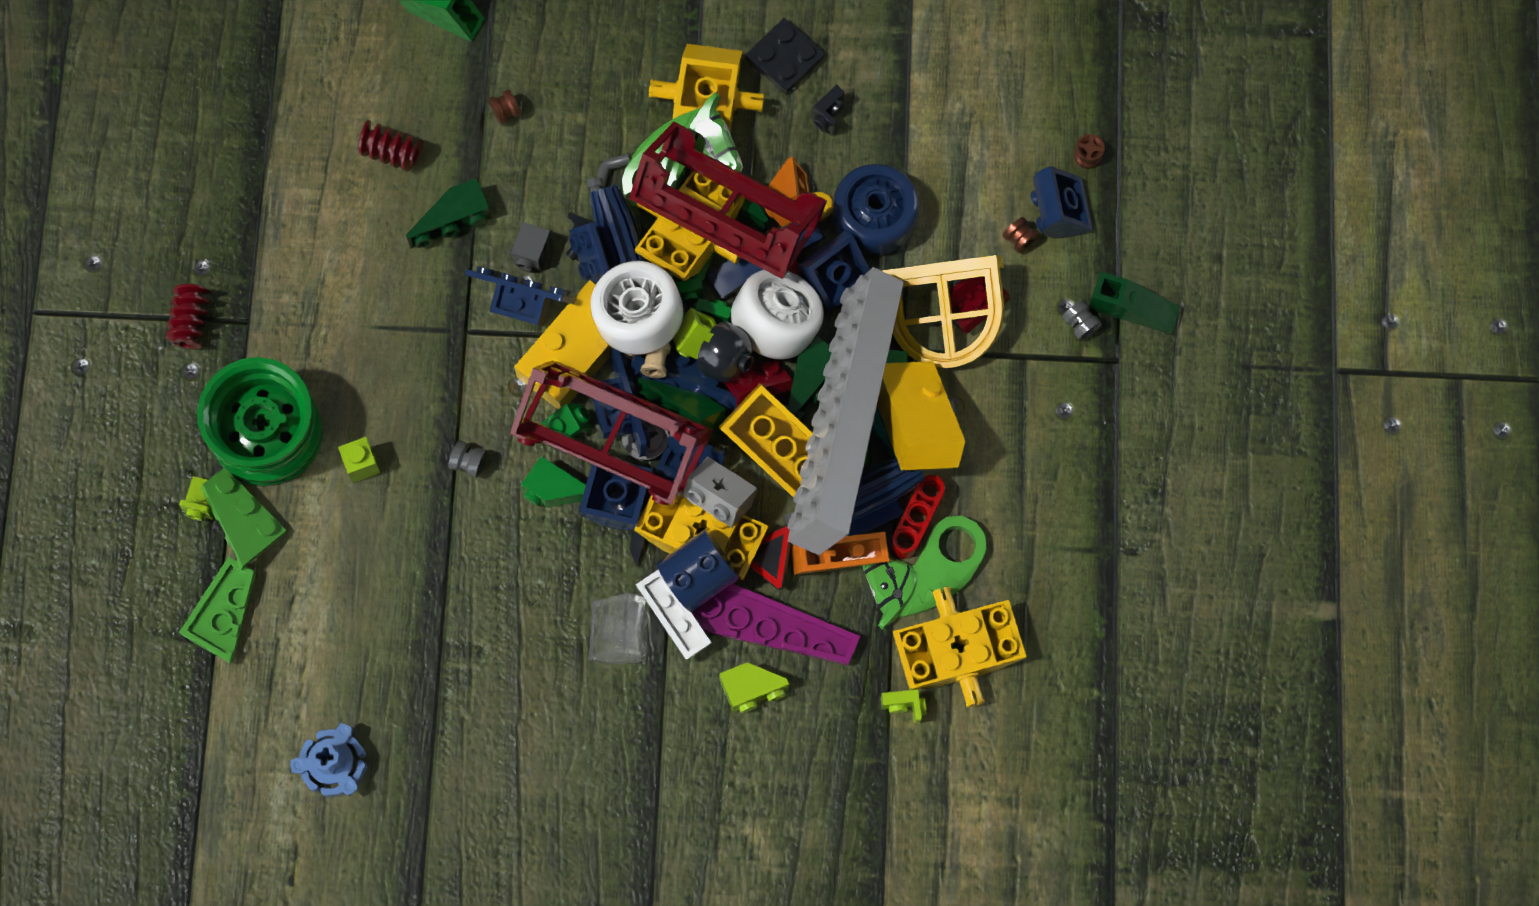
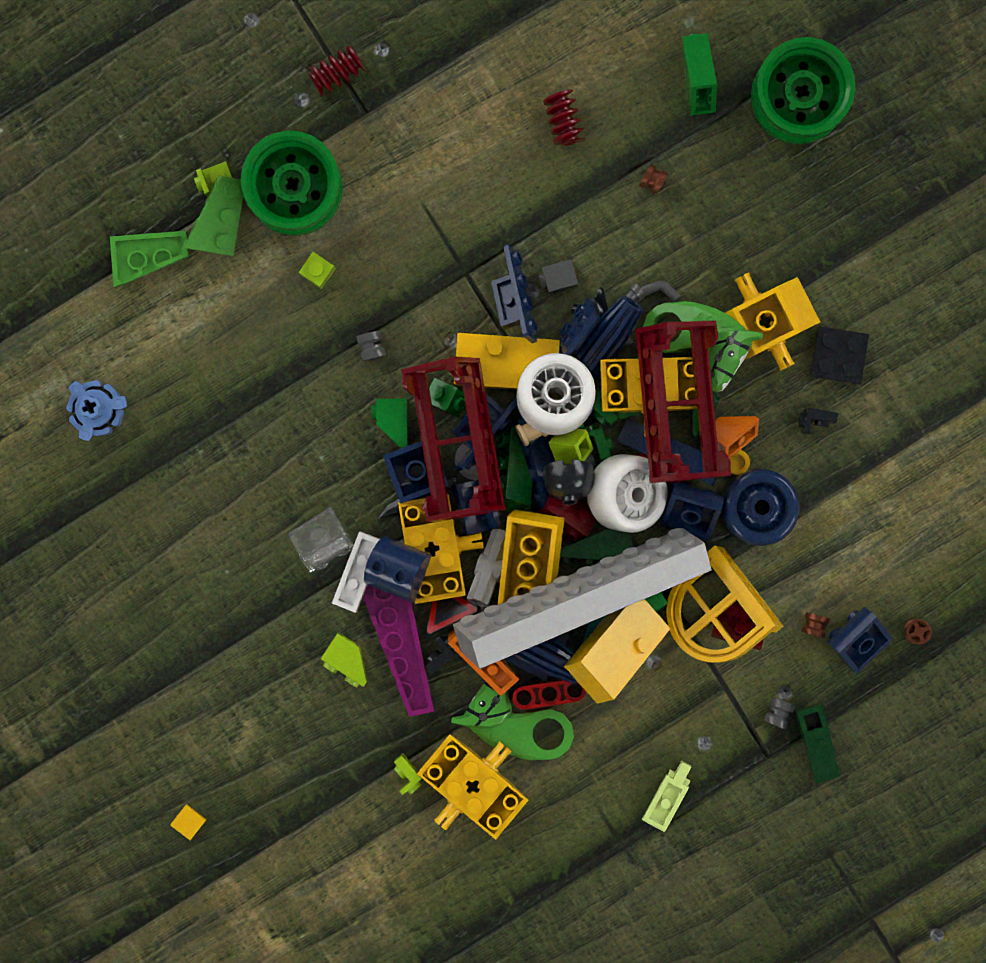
camera: 50 degrees right, 15 degrees up
dark green slope [406,178,491,249] -> none
light grey brick [683,457,757,528] -> none
none -> black bracket [425,635,456,675]
none -> light grey piece [467,529,506,607]
none -> yellowish green hinge [642,761,691,832]

